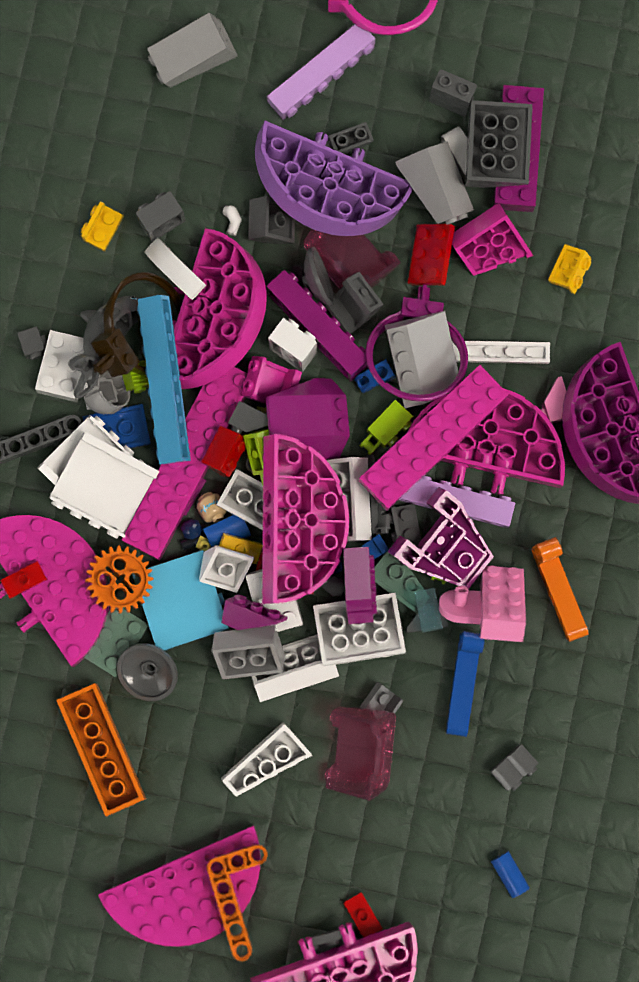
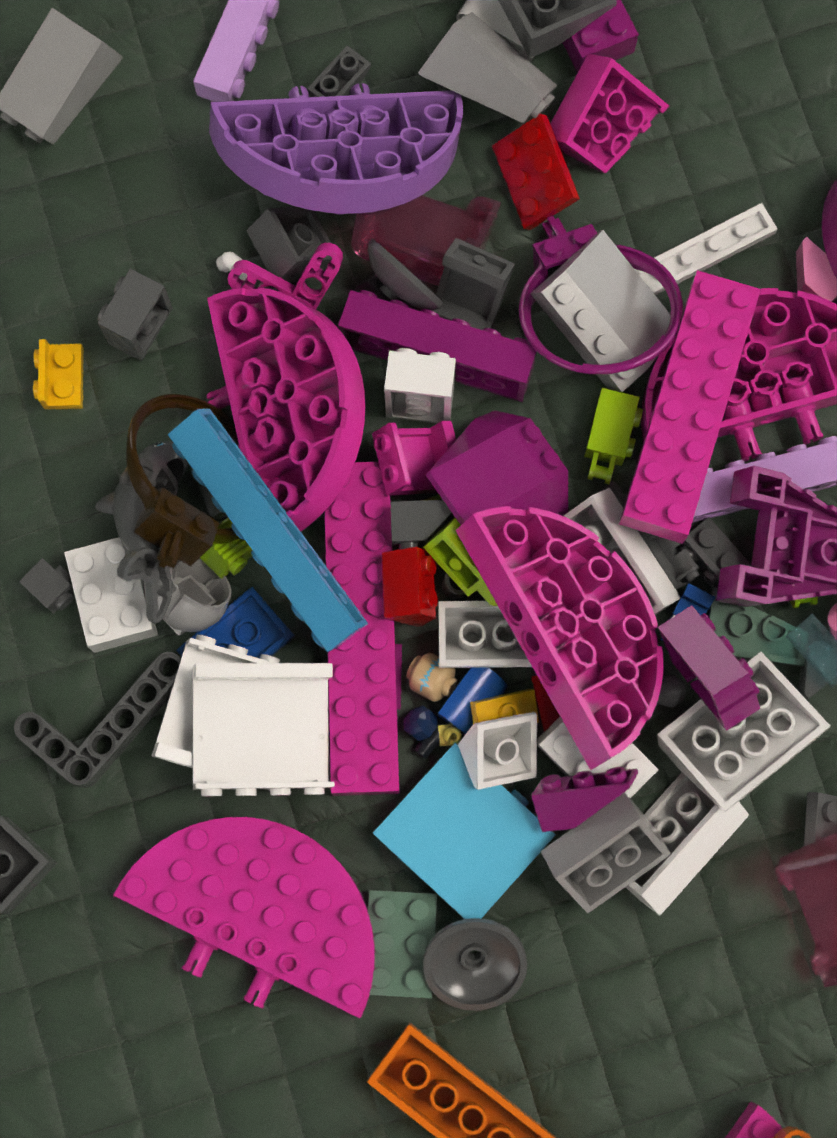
camera: 25 degrees left, 5 degrees down
red plate [0,561,48,599] -> none
orange gear [85,546,154,614] -> none
white slope [144,237,206,300] -> none
white wedge [221,722,312,796] -> none
blue leg [354,359,396,394] -> none
yellow bracket [548,244,591,294] -> none
none -> dark pink beam [227,243,343,309]

